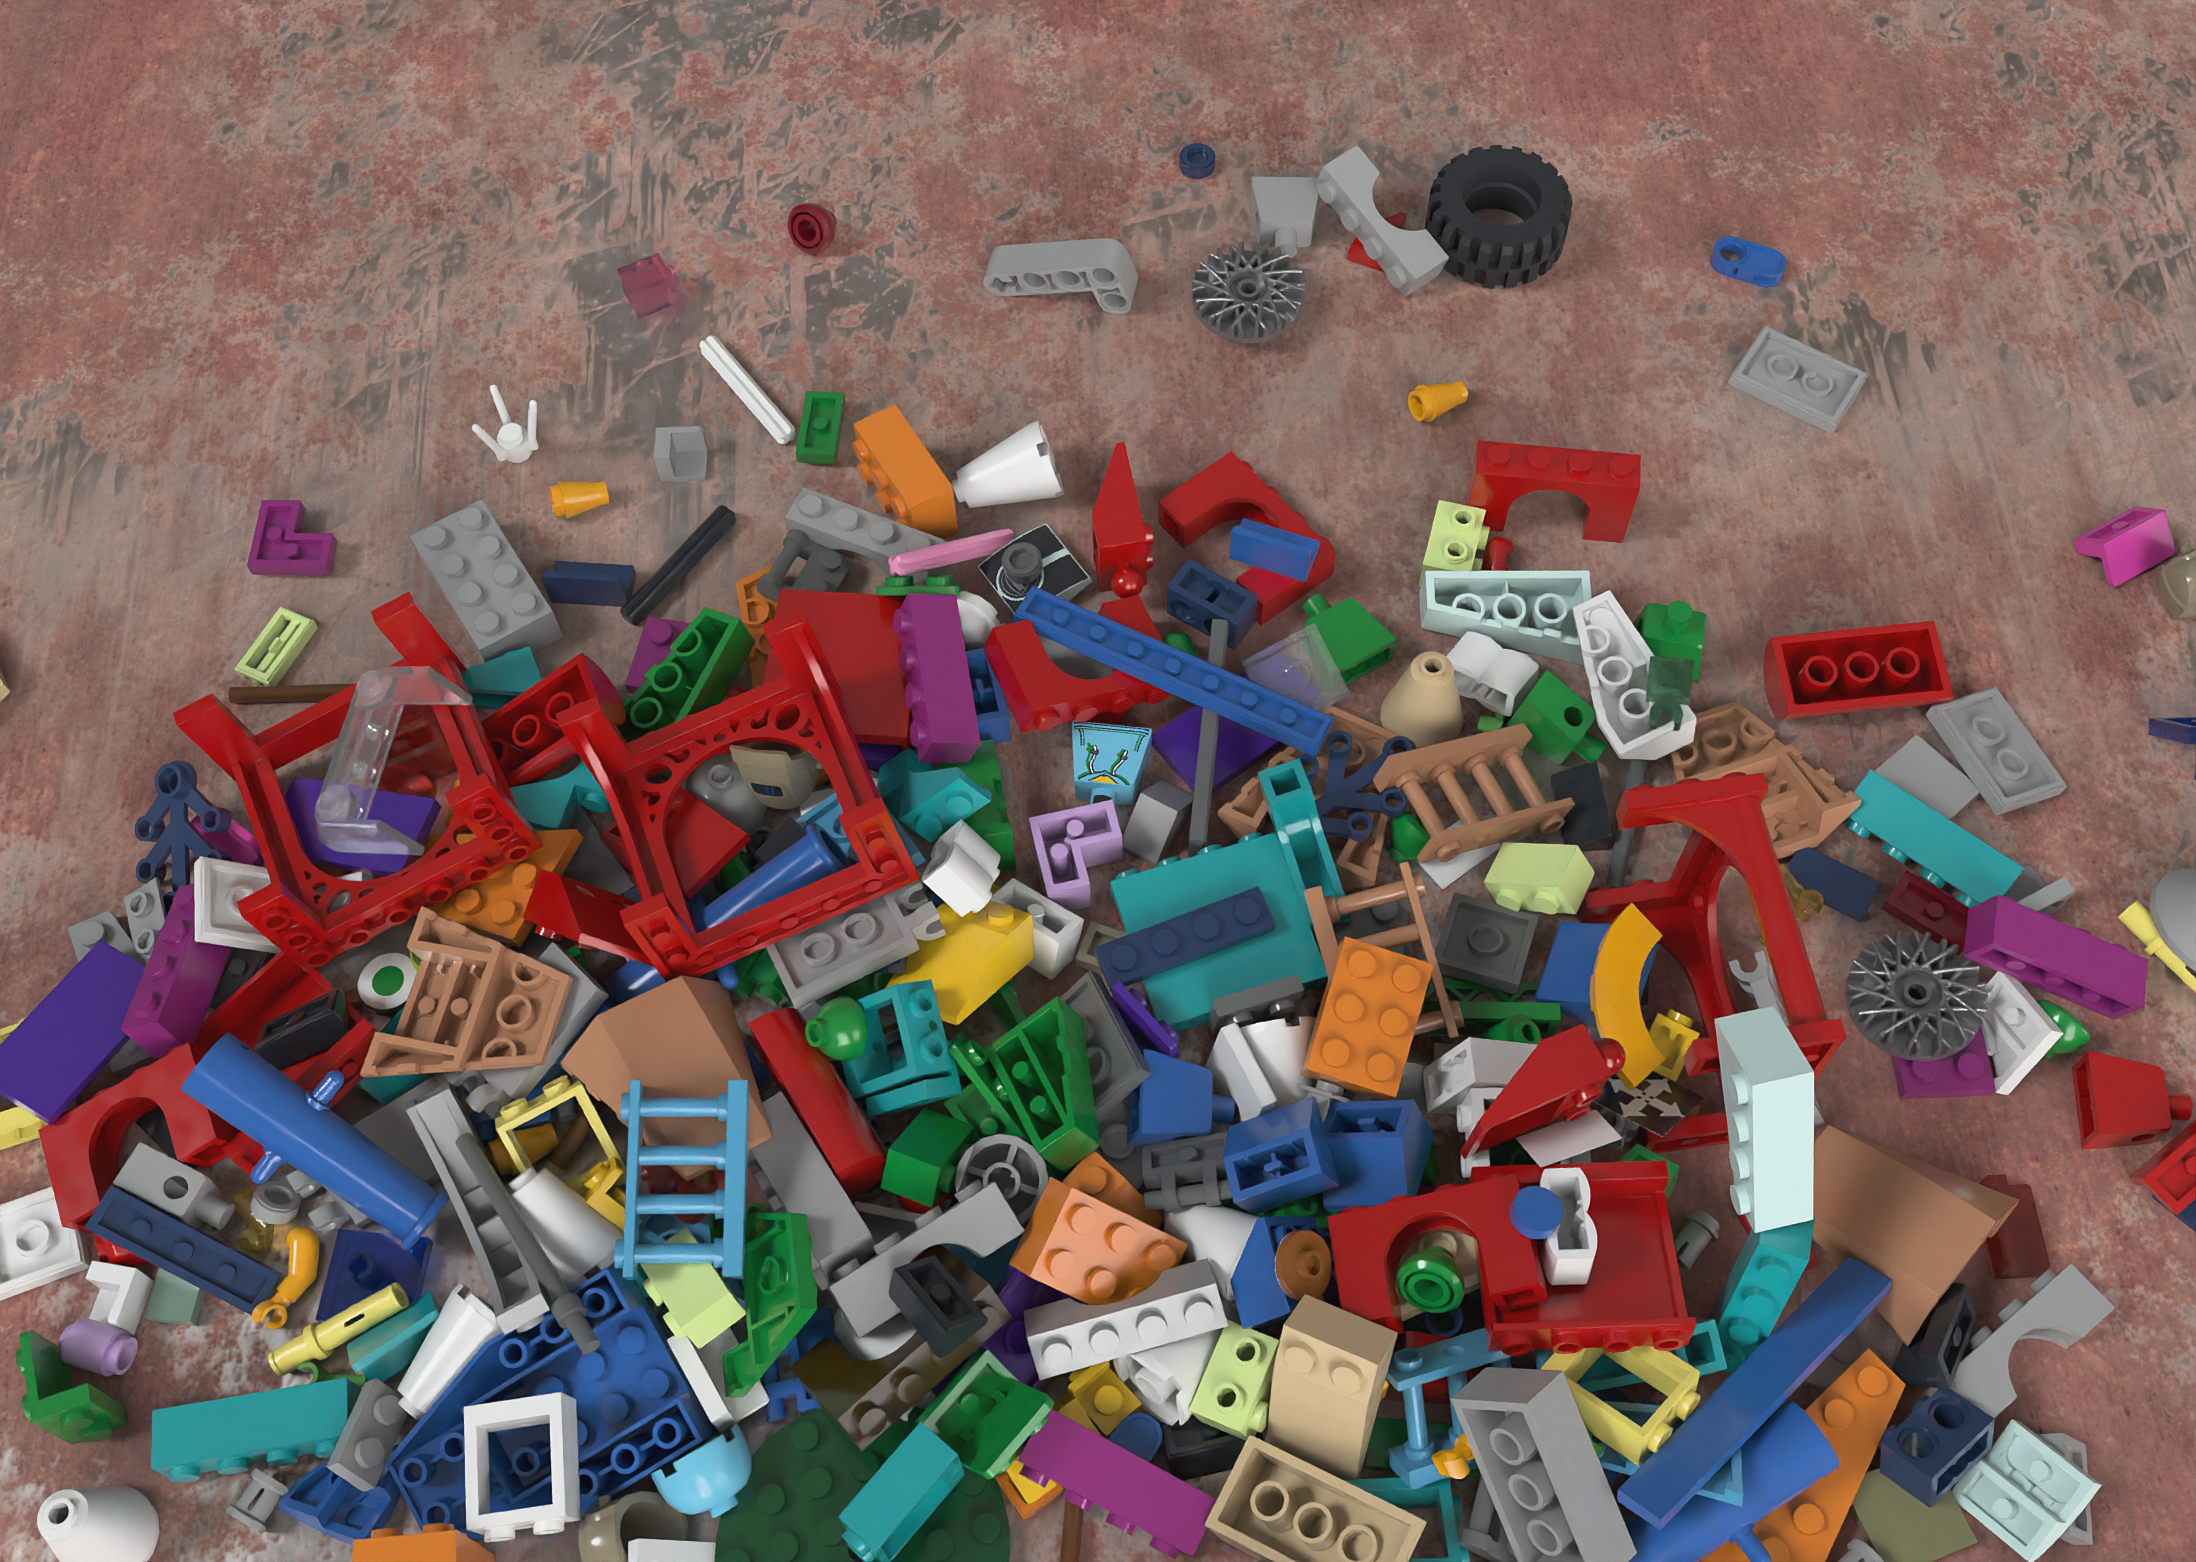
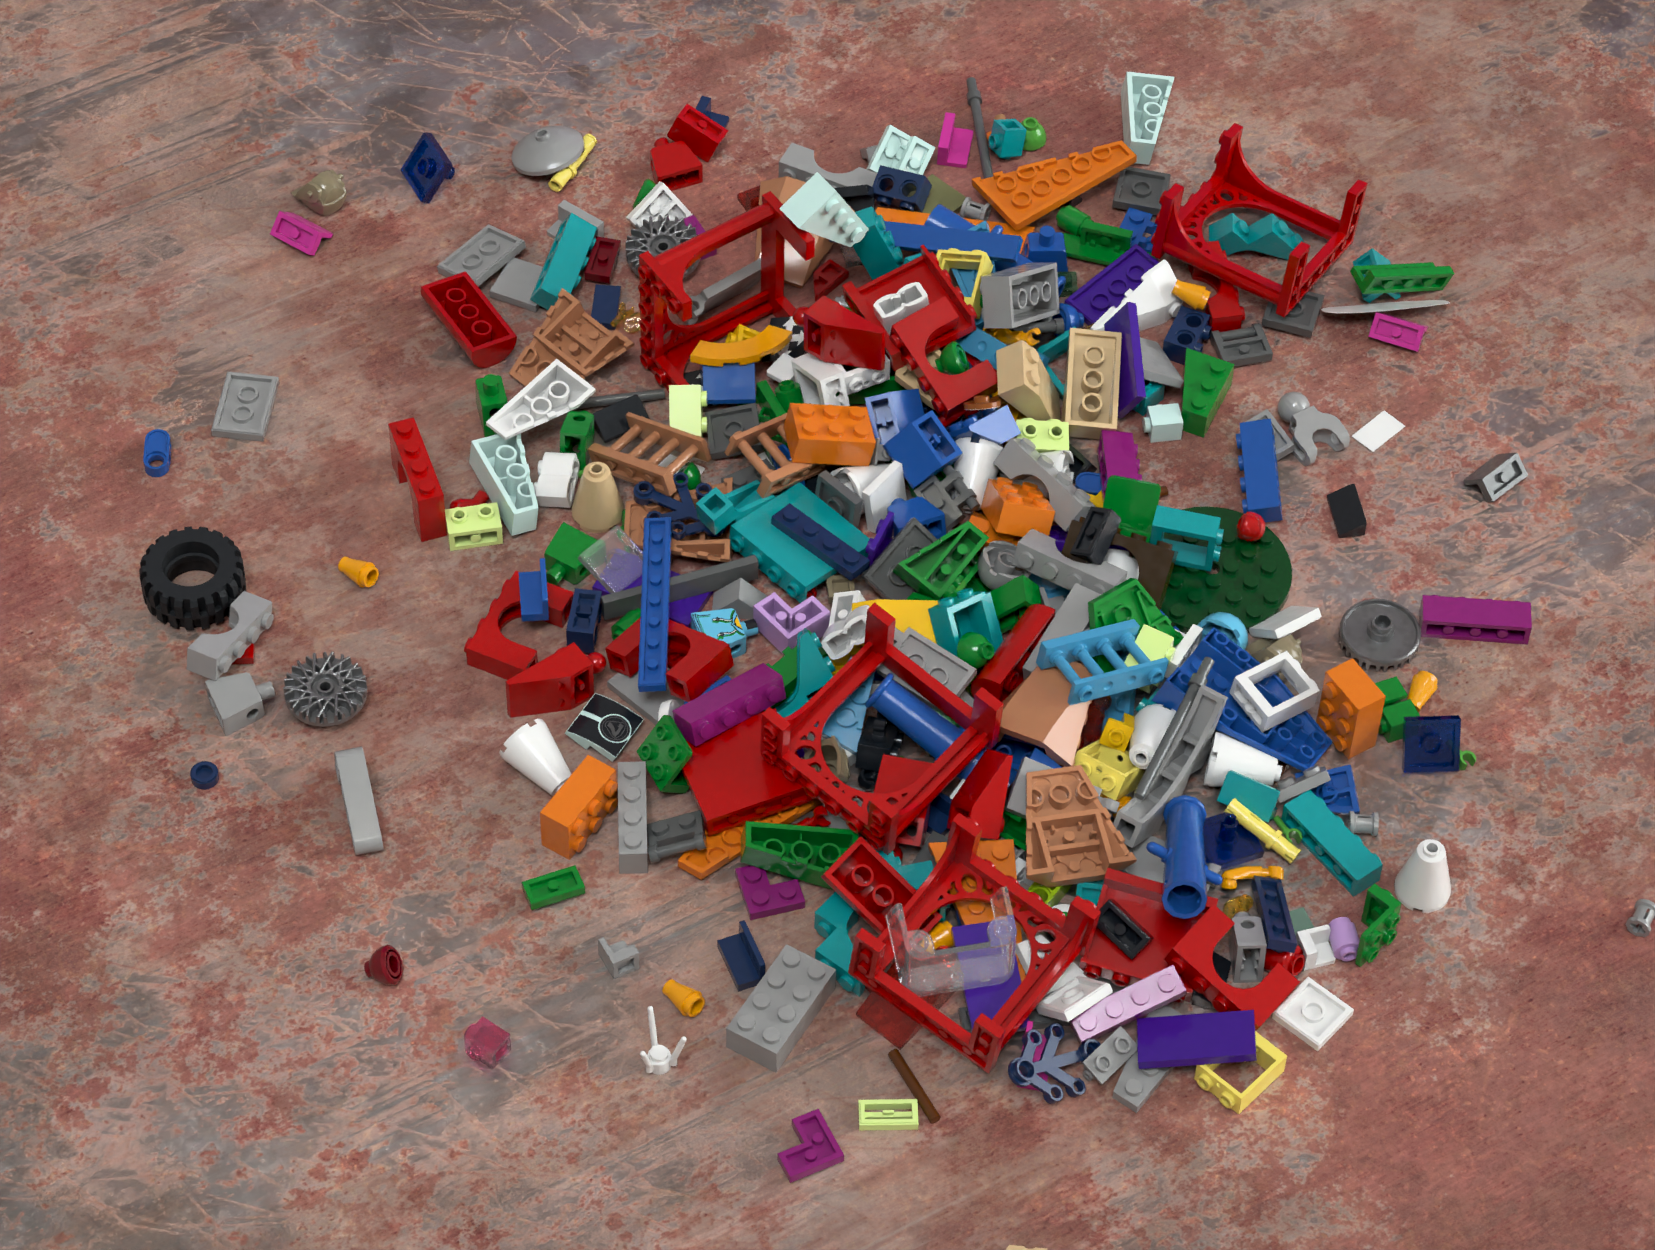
camera: 120 degrees left, 10 degrees down
light grey tile [250,1181,302,1225] -> none
black axle [620,505,736,626] -> none
white axle [699,335,796,445] -> none
bright pink axle [888,528,1014,577] -> none
dark grey tile [1002,542,1043,584] -> none
blue tile [1509,1186,1563,1239] -> none
clear green plate [1646,656,1694,731] -> none
magenta brick [1964,895,2148,1019] -> none

